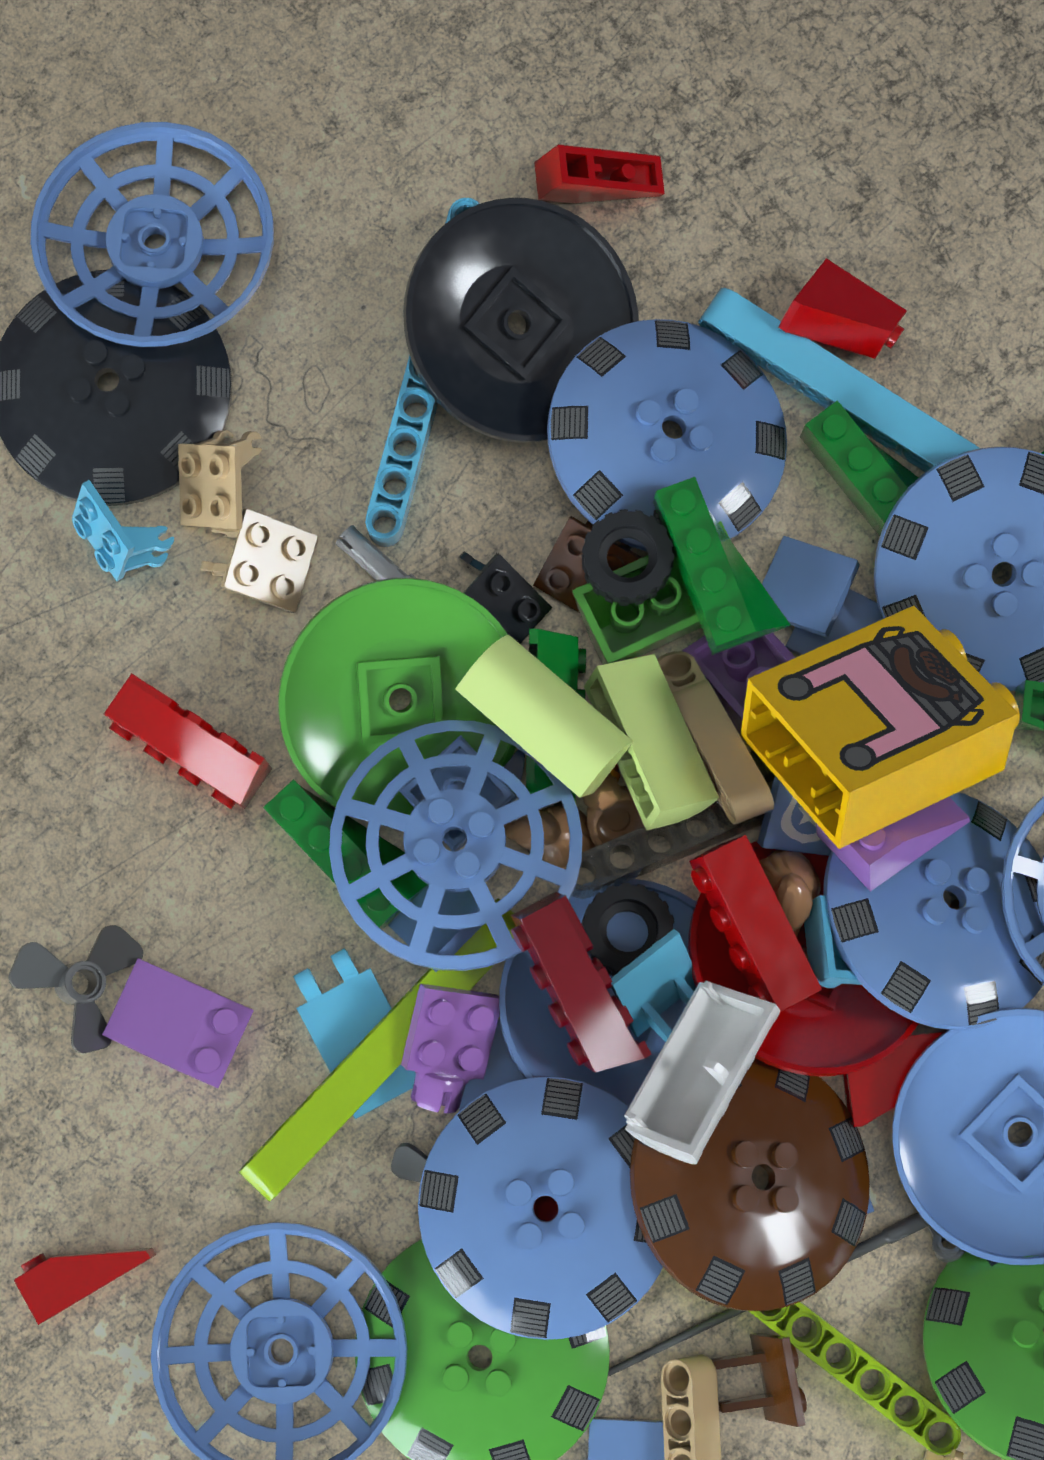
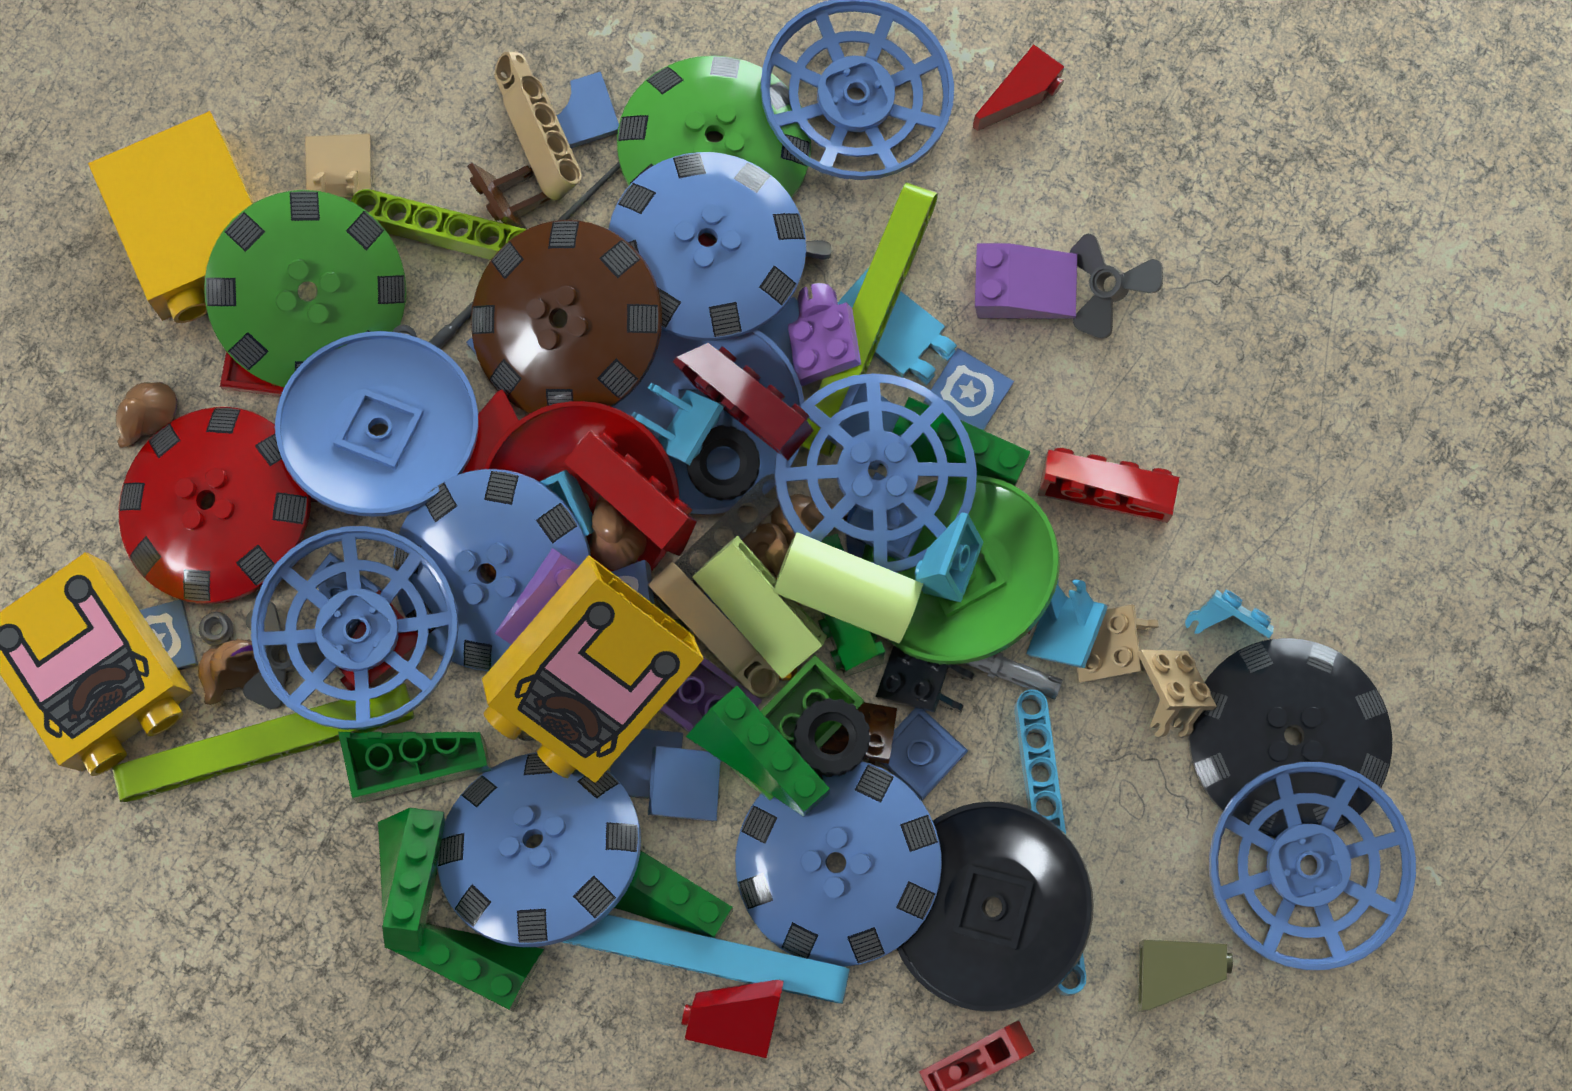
camera: 160 degrees right, 5 degrees down
white container [624,981,780,1164] -> none
none -> medium blue tile [880,708,968,801]
none -> medium azure slope [915,512,983,602]
none -> medium blue tile [923,348,1014,430]
none -> medium azure plate [1026,579,1108,668]
none -> olive slope [1138,939,1233,1012]

